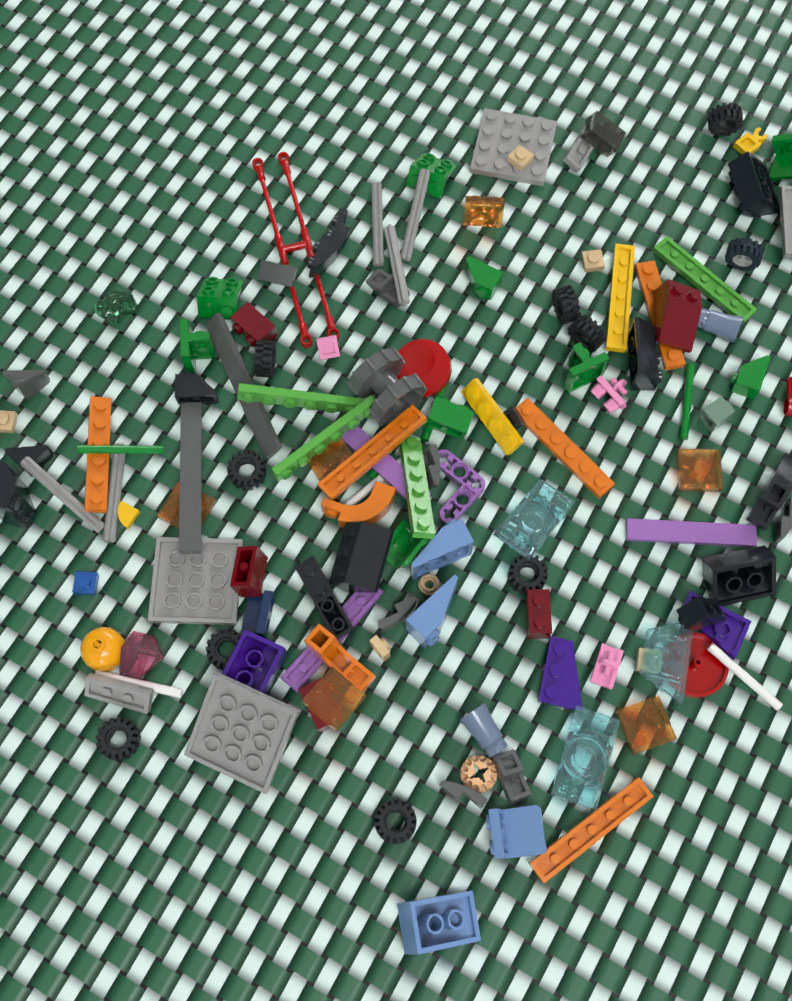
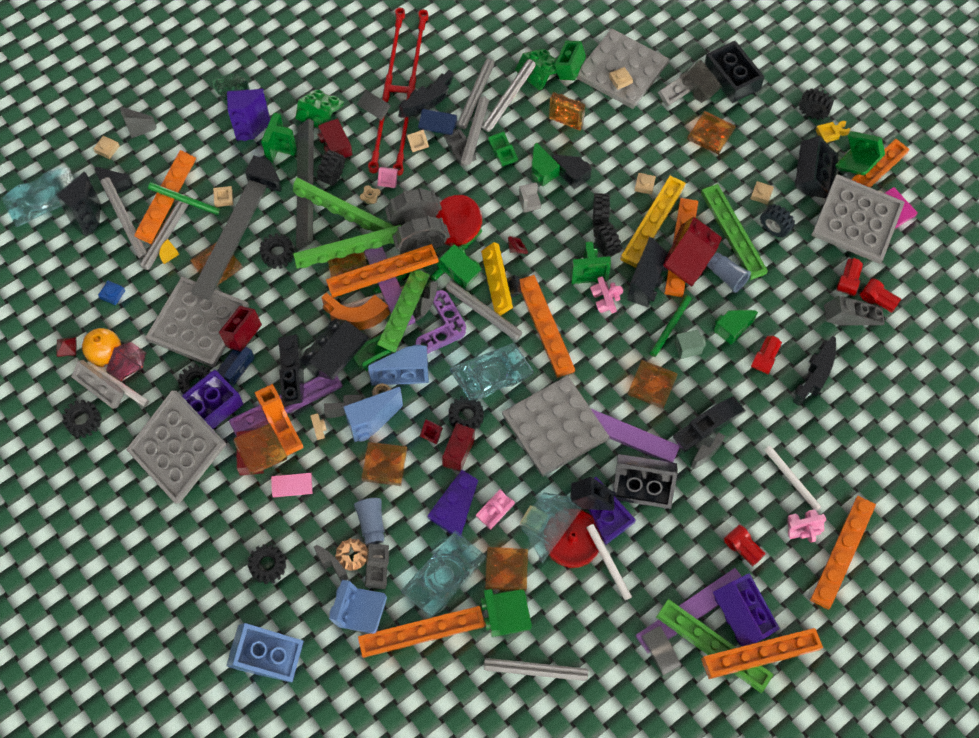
camera: 20 degrees right, 5 degrees down
none -> dark red slope [56,337,77,357]
none -> tan plate [213,186,234,207]
none -> dark purple slope [227,89,271,141]
none -> bright pink tile [271,473,313,497]
none -> tan plate [360,186,381,204]
none -> clear orange plate [361,442,408,486]
none -> tan plate [407,130,429,152]
none -> dark blue panel [418,109,458,135]
none -> dark red slope [420,419,443,445]
none -> light grey axle [446,281,522,340]
none -> green bracket [480,589,532,637]
none -> light grey axle [484,658,588,681]
none -> green slope [487,132,518,167]
none -> light grey plate [502,376,609,477]
none -> dark red slope [508,236,528,254]
none -> light grey panel [519,183,541,212]
none -> black slope [552,155,592,190]
none -> green brick [555,41,586,81]
none -> clear orange plate [687,111,736,155]
none -> black brick [704,41,765,103]
none -> tan plate [751,181,774,205]

